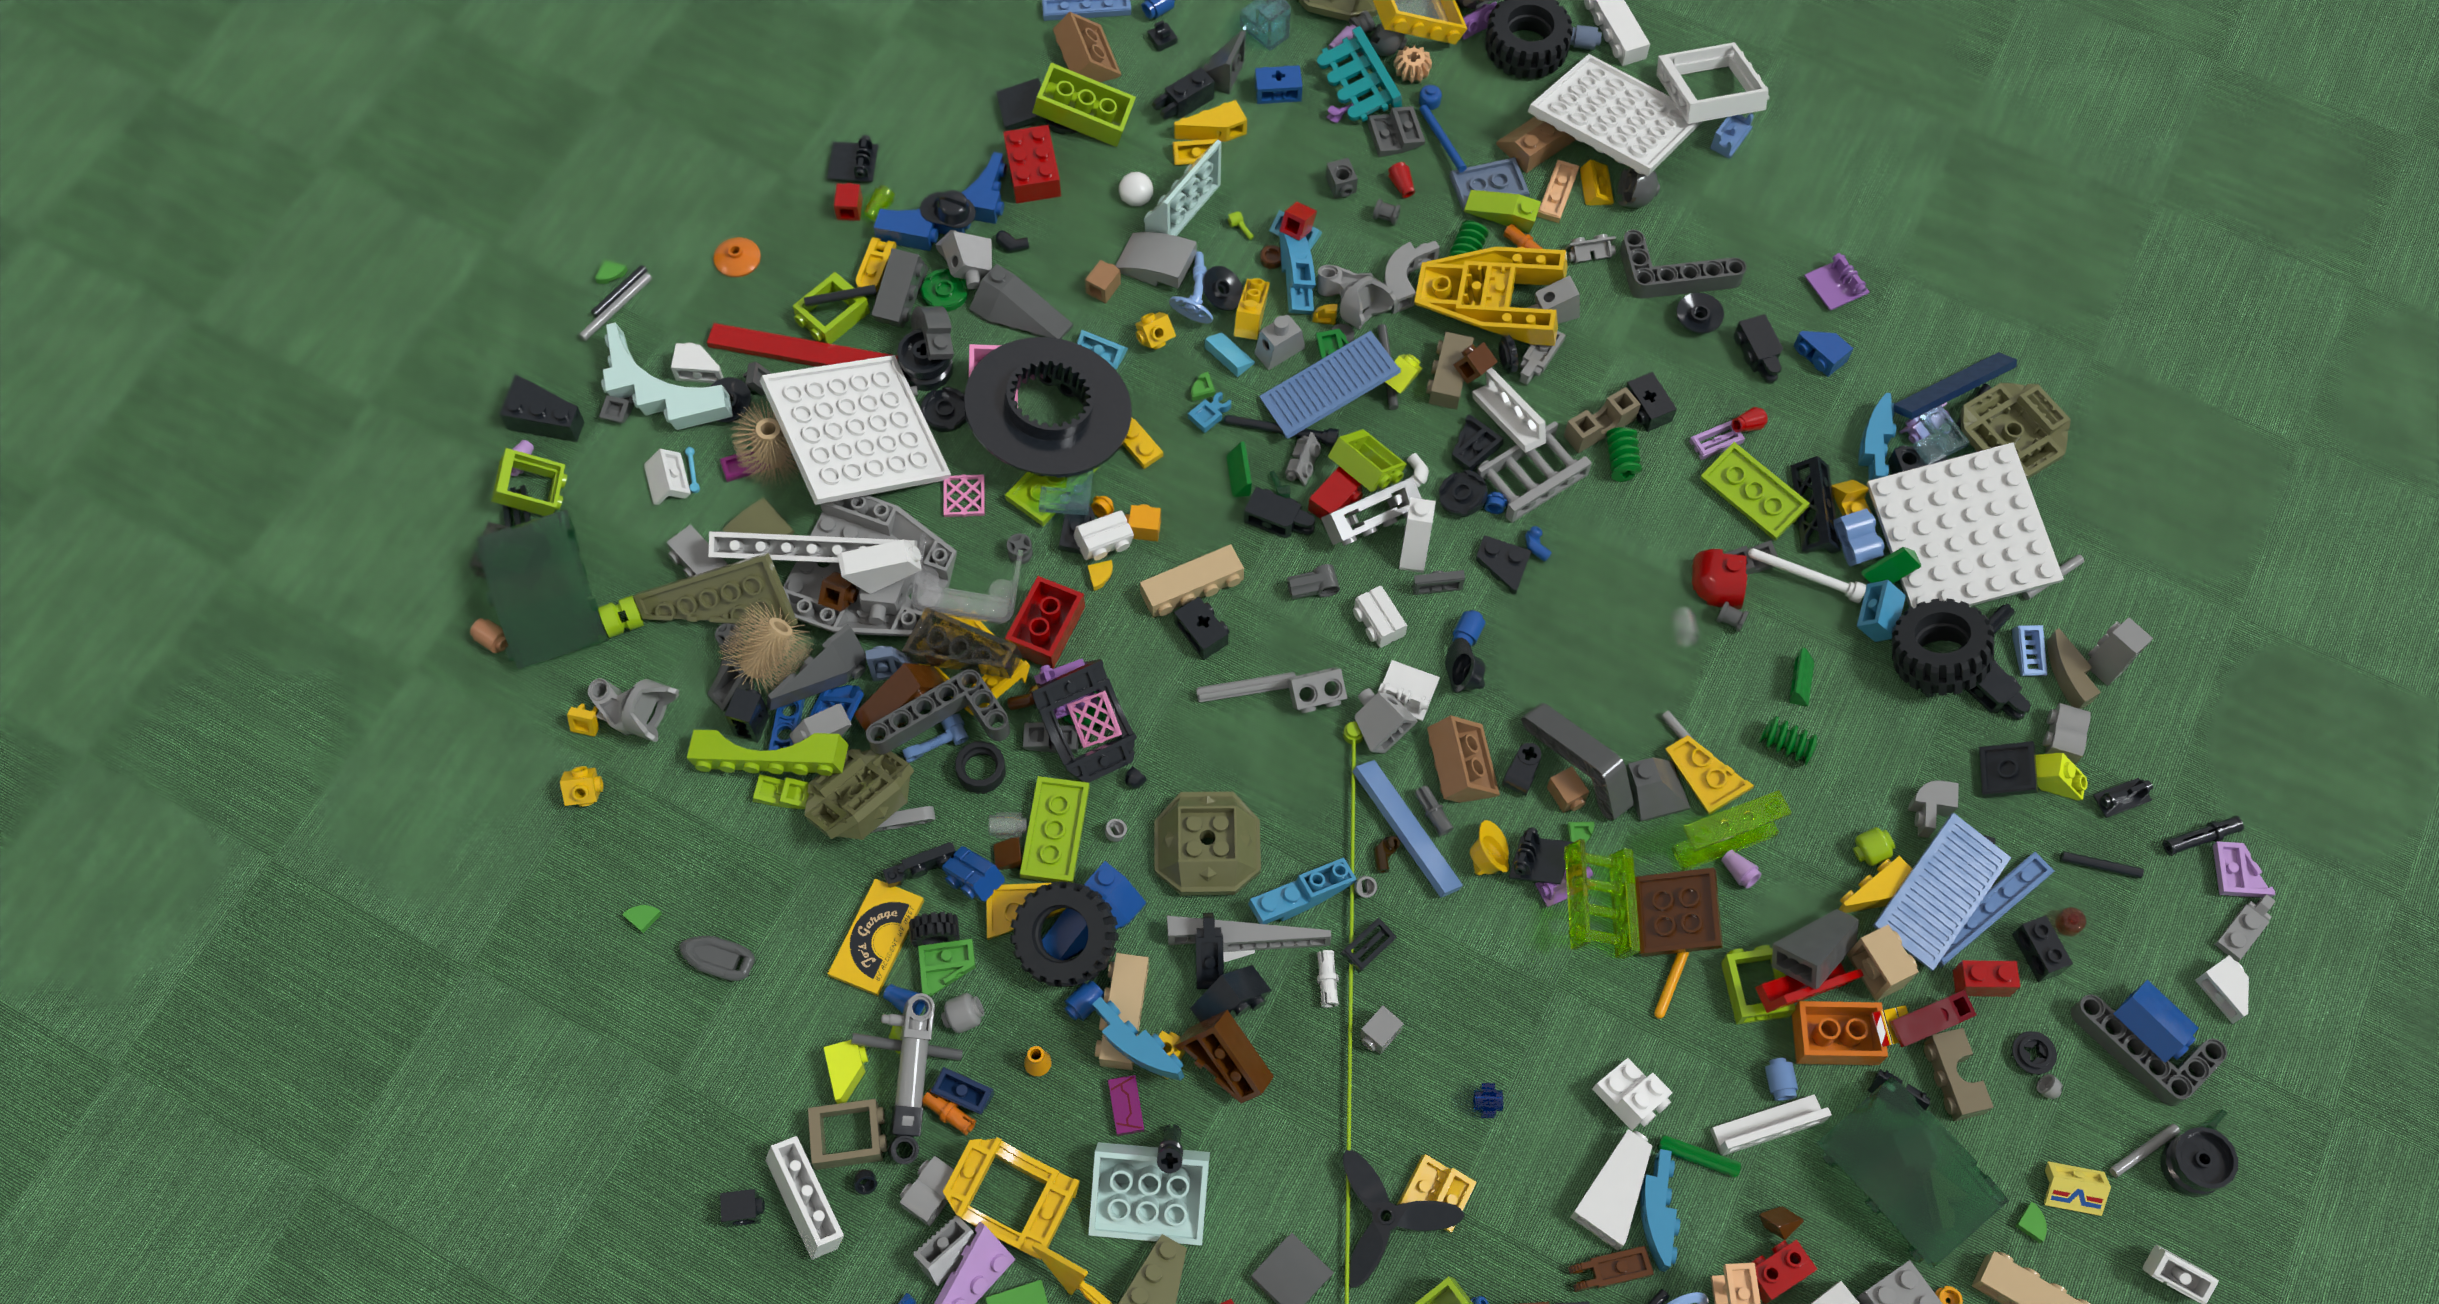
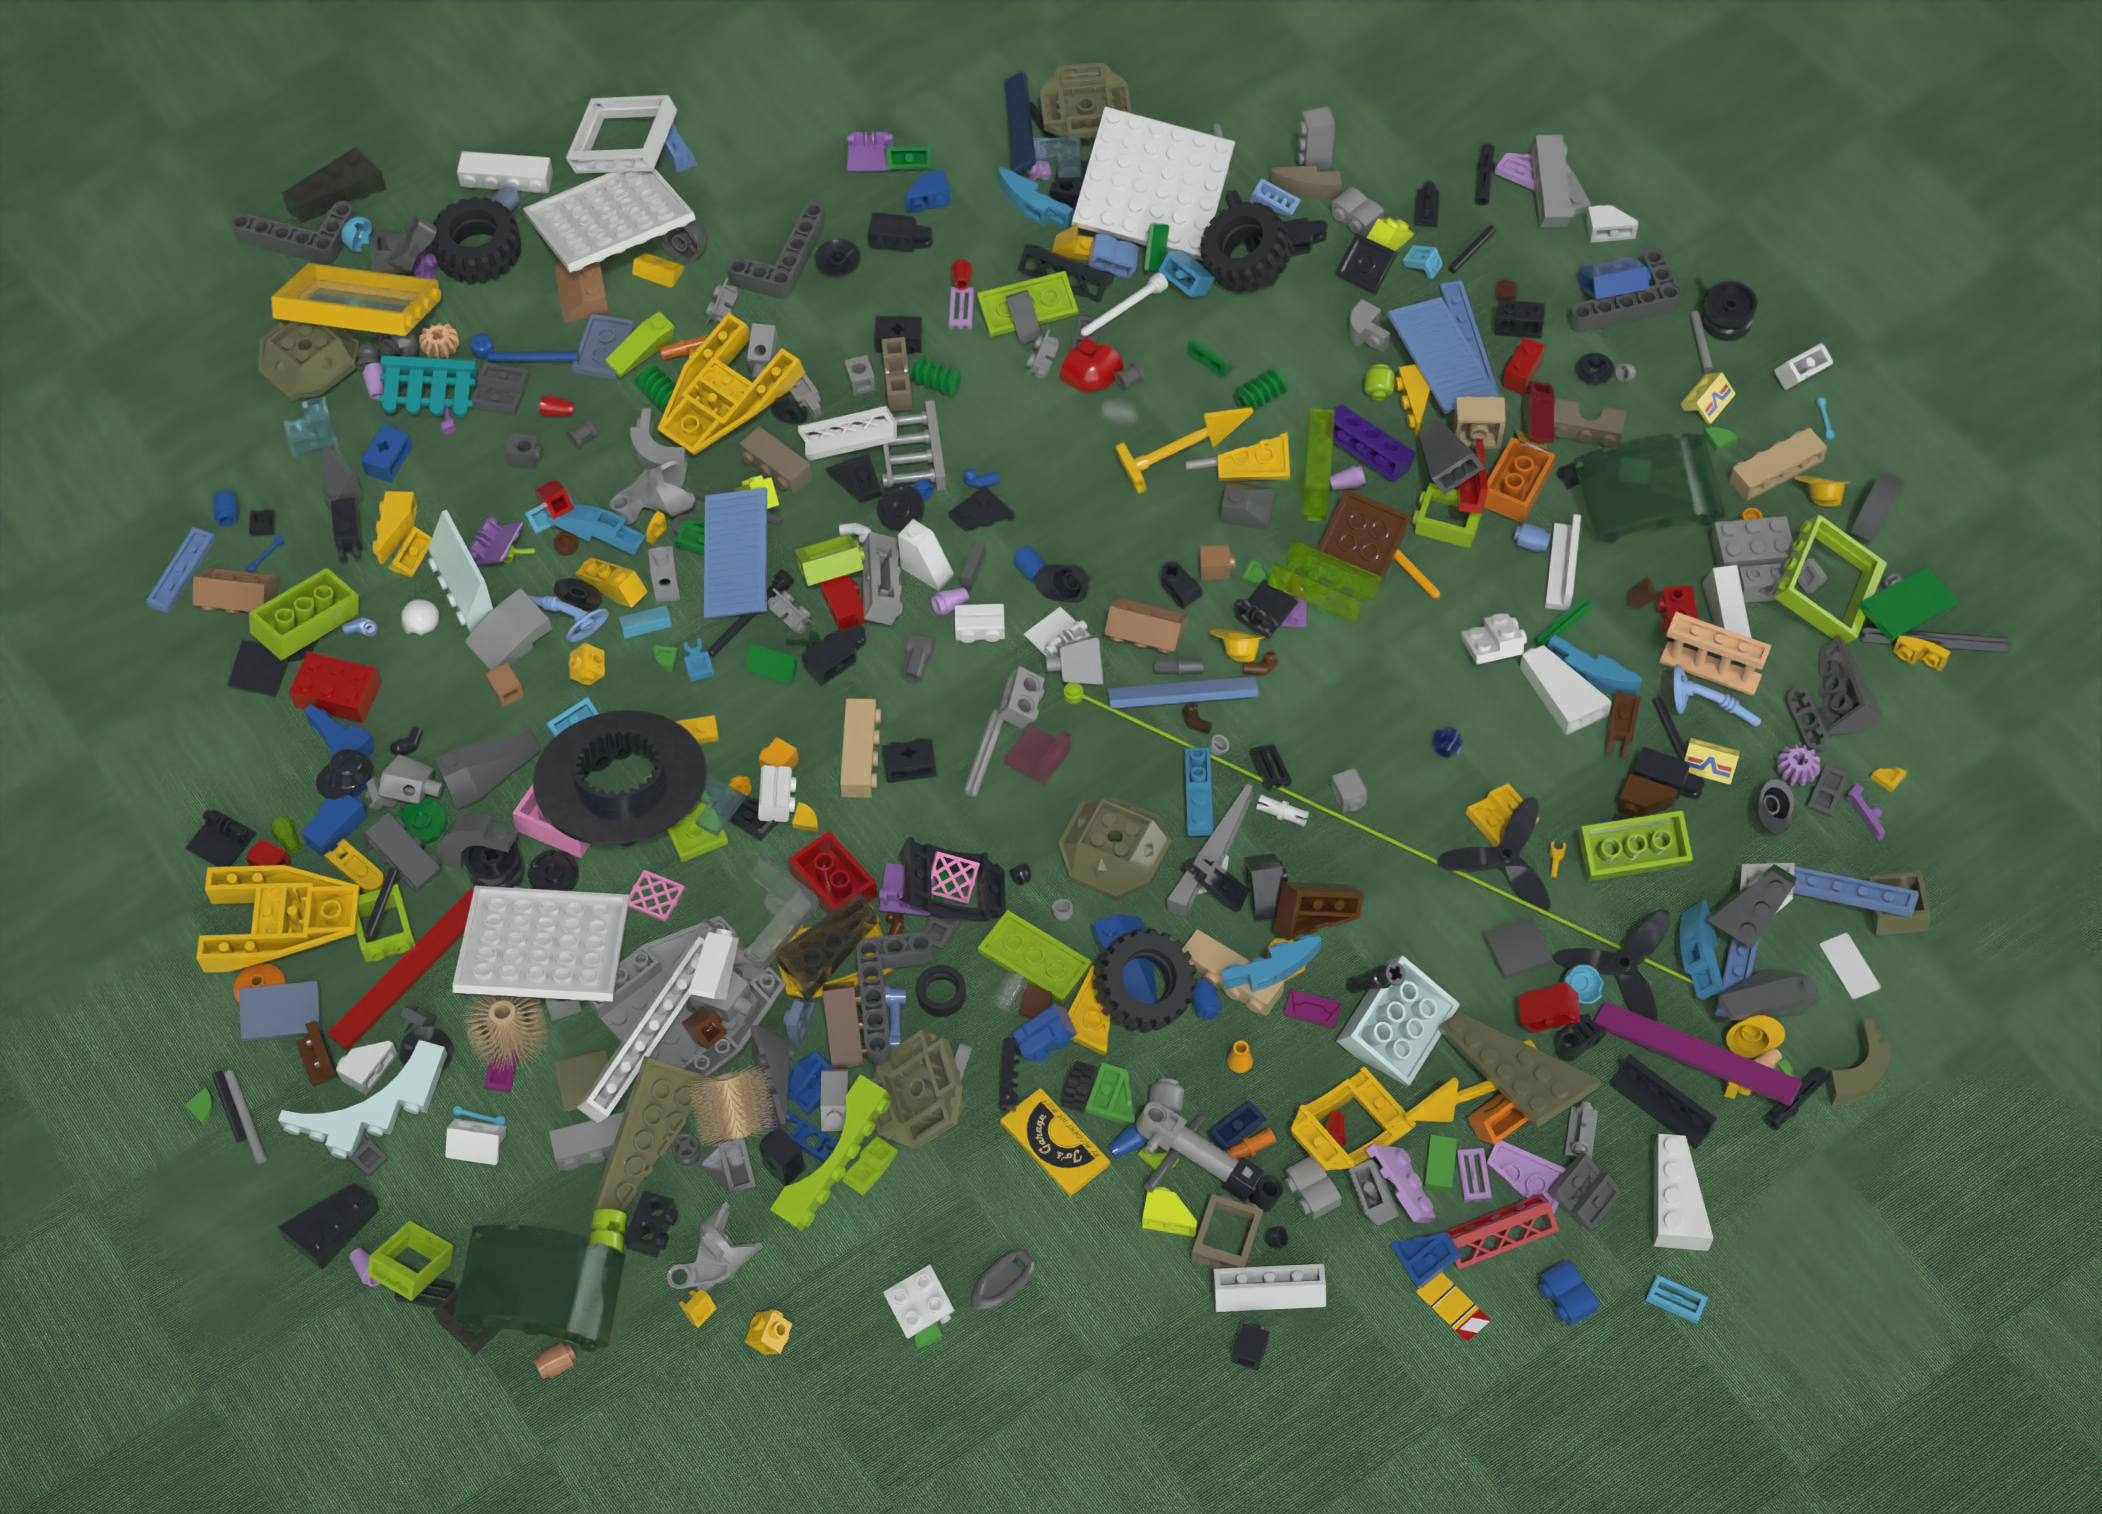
camera: 60 degrees left, 5 degrees down
dark grey wheel [1007,533,1033,565] -> none
reddish brown brick [1453,342,1498,384] -> none
dark grey beam [1521,702,1633,821] -> none
light nougat tile [1537,160,1580,223] -> none
none -> yellow wedge [196,865,360,973]
none -> sand blue tile [239,981,321,1042]
none -> blue hinge [246,536,284,572]
none -> reddish brown bracket [296,1020,337,1086]
none -> medium blue arm [341,617,378,636]
none -> medium lavender hinge [468,517,523,565]
none -> black brick [624,1190,678,1258]
none -> light grey brick [844,355,876,396]
none -> white hinge [883,1265,955,1339]
none -> green slope [884,146,932,170]
none -> lavender cone [931,588,969,615]
none -> clear pink bracket [1004,725,1072,786]
none -> dark grey slope [1006,290,1042,345]
none -> light grey hinge [1025,329,1059,378]
none -> yellow piece [1115,407,1254,494]
none -> reddish brown arm [1244,651,1278,676]
none -> dark purple brick [1319,404,1416,481]
none -> red cone [1324,1111,1346,1147]
none -> medium azure bracket [1402,245,1443,279]
none -> light grey brick [1531,135,1574,227]
none -> yellow hand [1549,841,1566,878]

